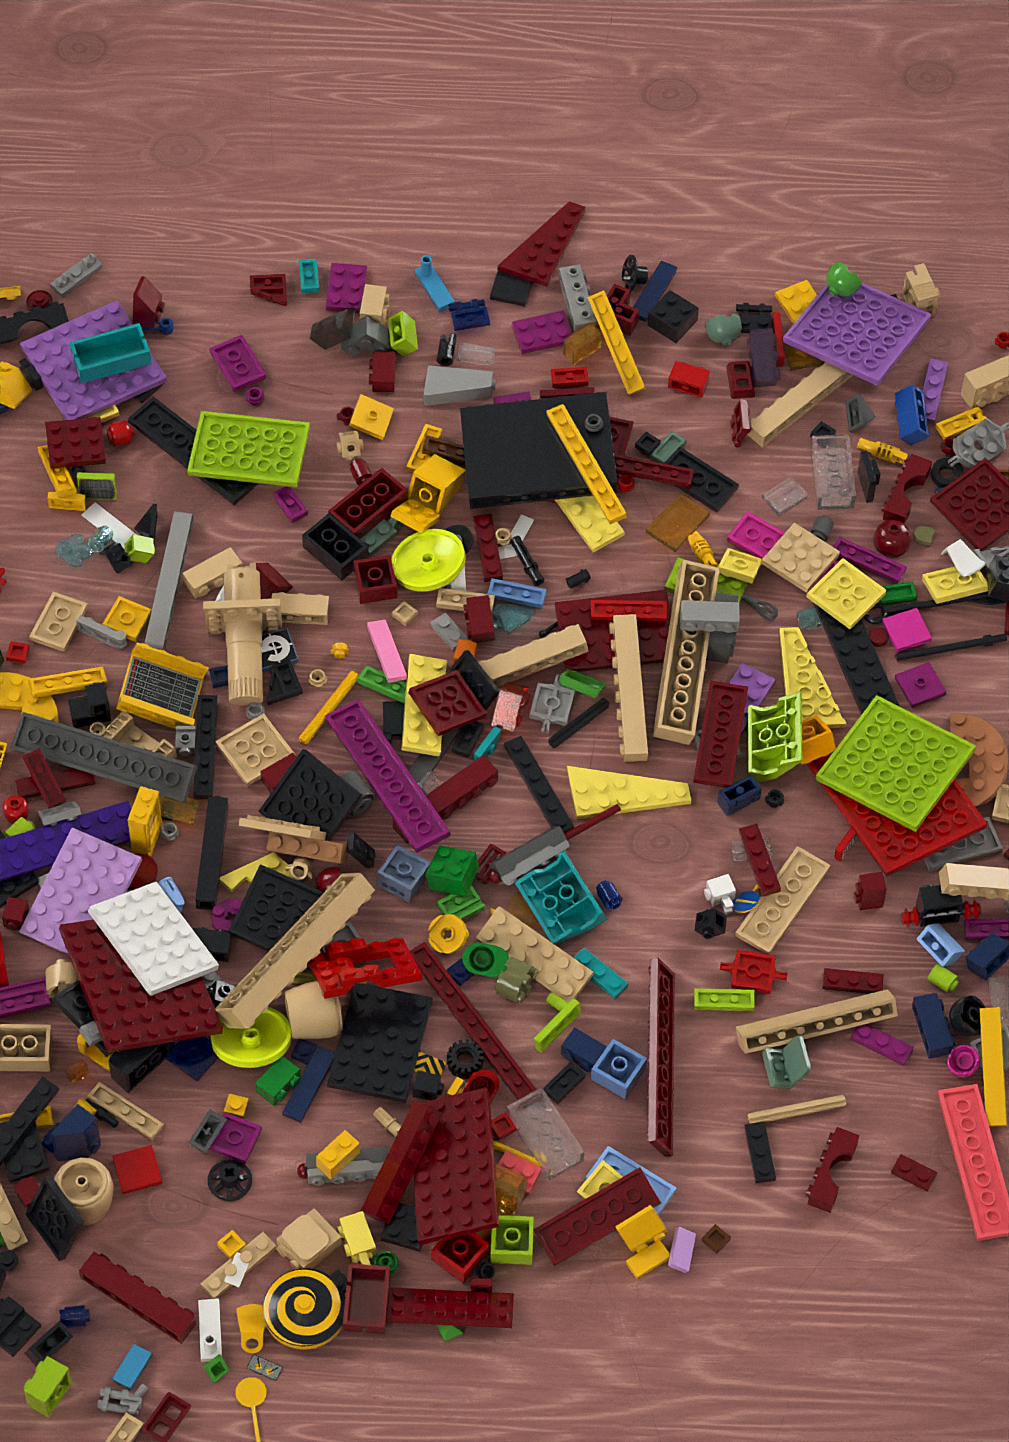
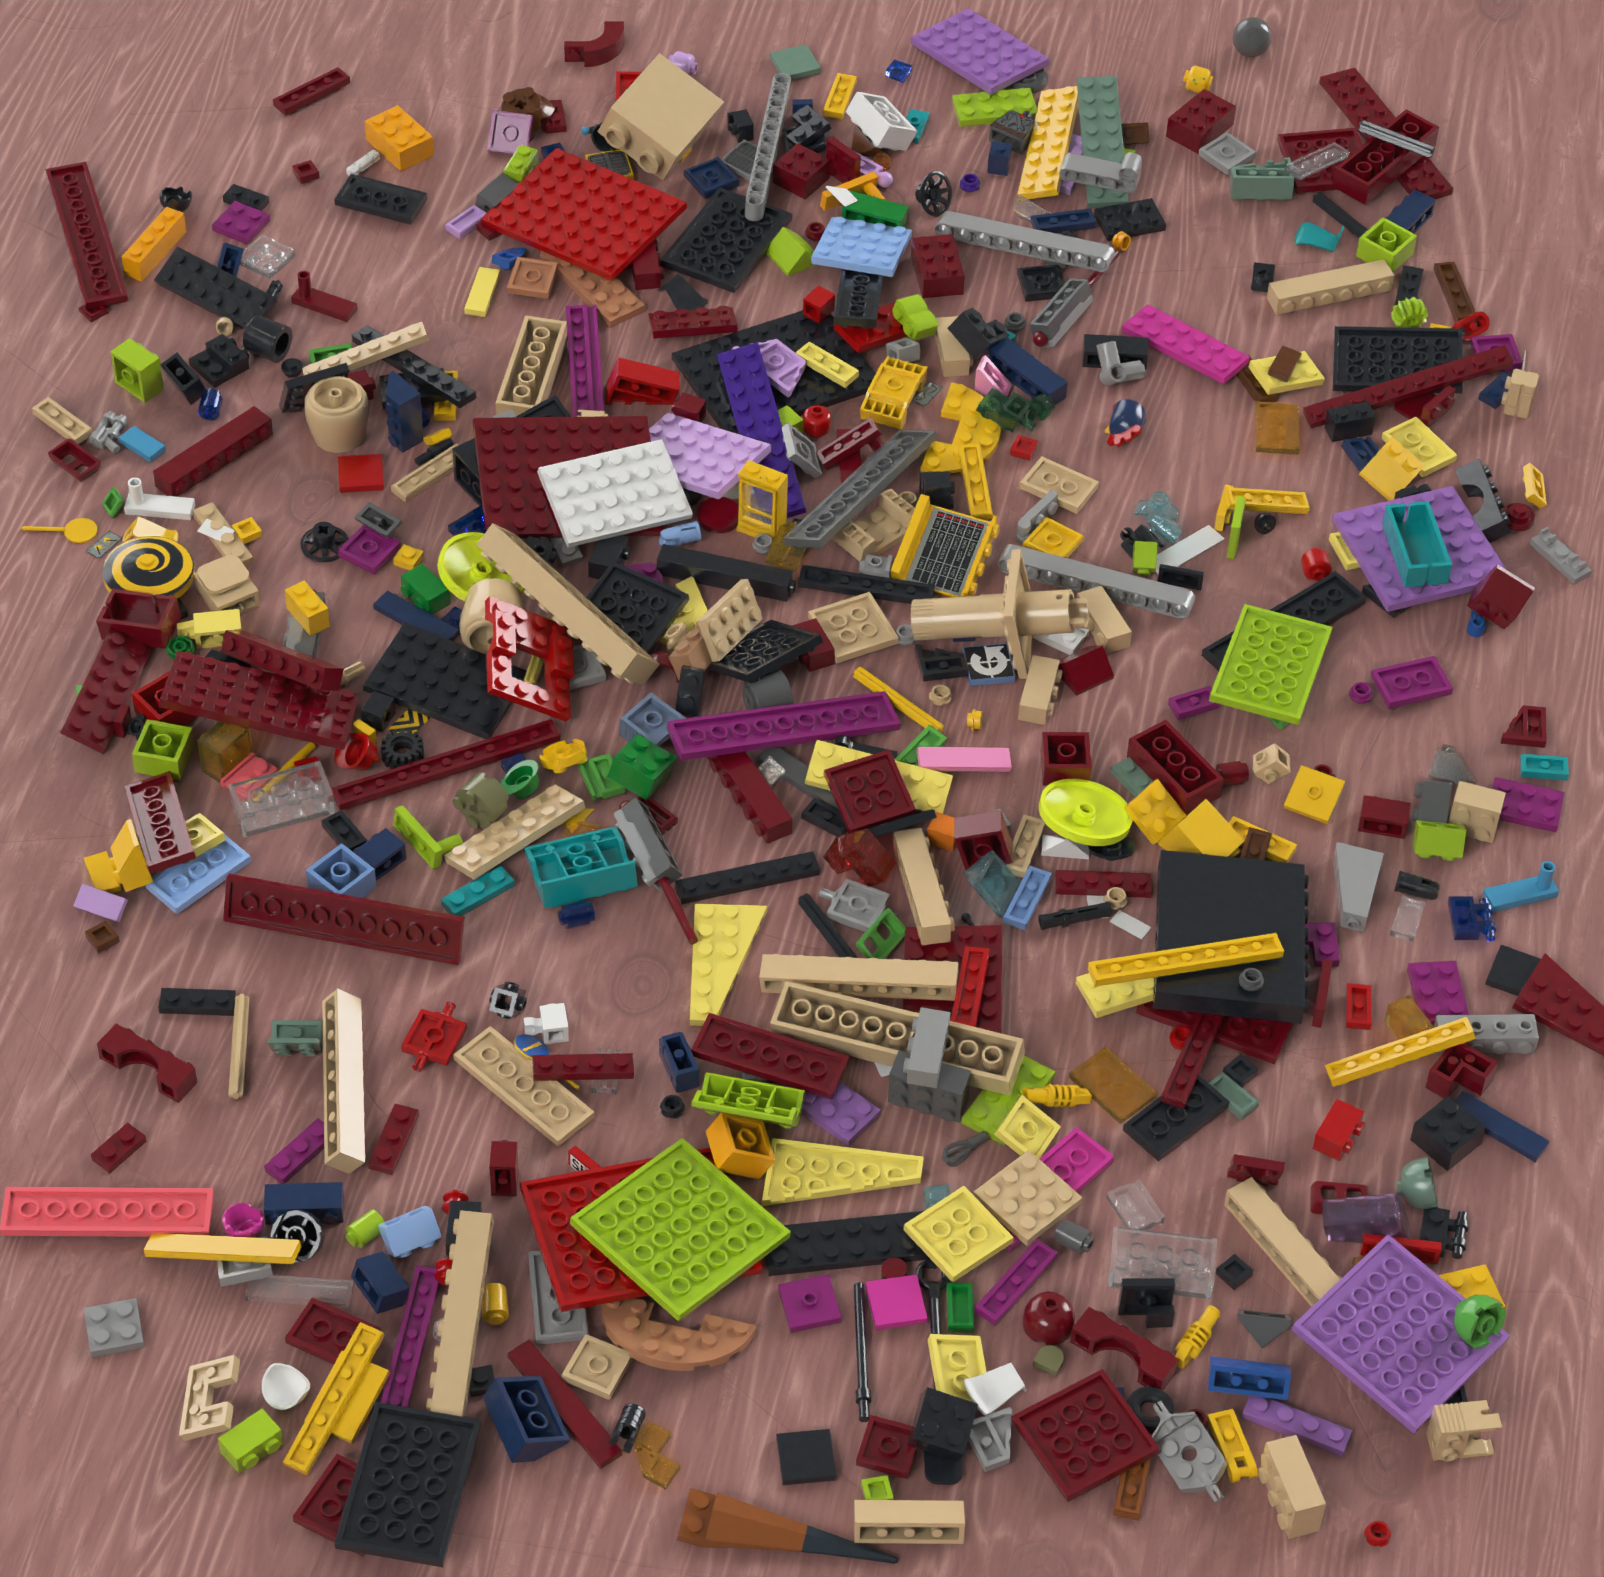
camera: 100 degrees right, 10 degrees down
dark red plate [45,417,106,469] -> none
black brick [302,513,369,581] -> none
tan tile [392,601,418,626] -> none
teal plate [474,726,501,761] -> none
black pin [565,569,591,589] -> none
black wheel [622,254,648,293] -> none
lime plate [694,988,754,1011] -> none

